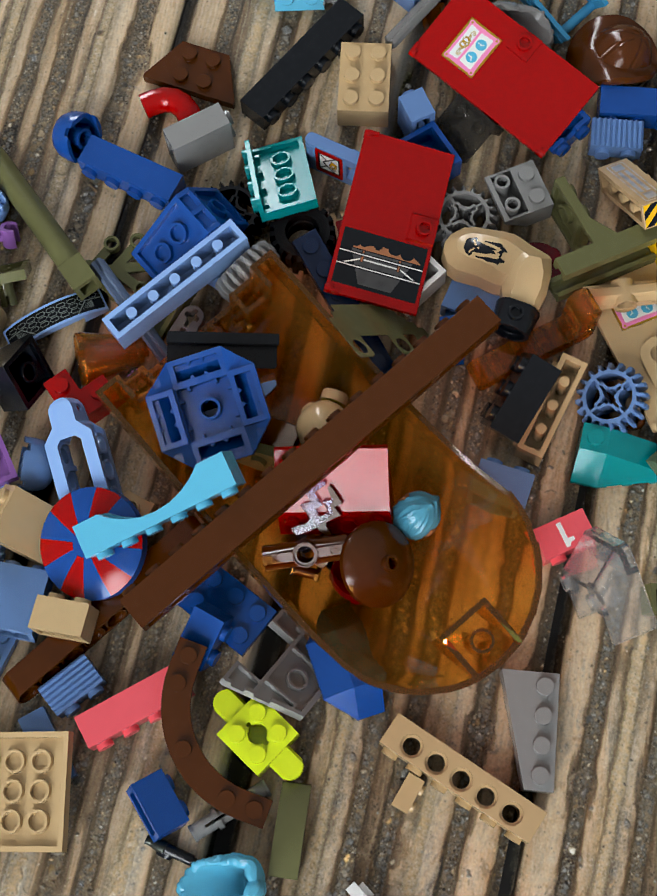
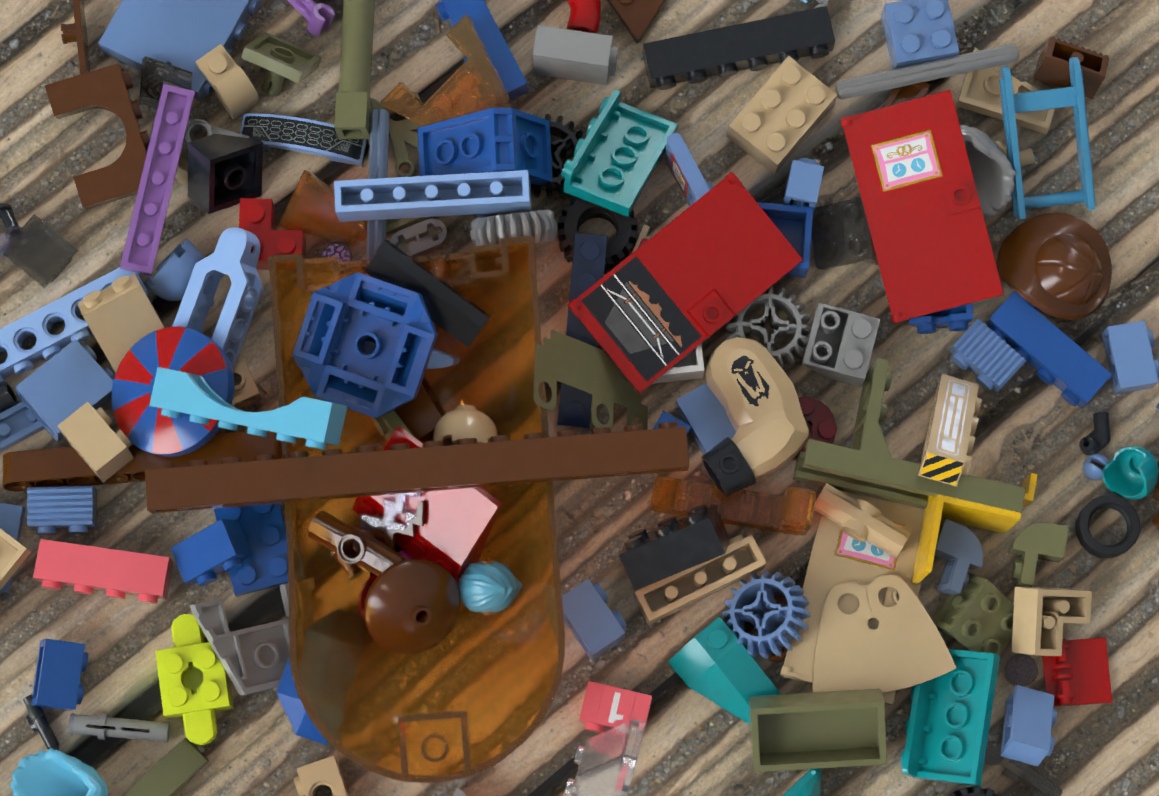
camera: 30 degrees right, 5 degrees up
reddish brown plate [161,637,273,829] -> none
tan tile [320,388,349,408] -> none
none -> clear orange wing [380,14,512,126]

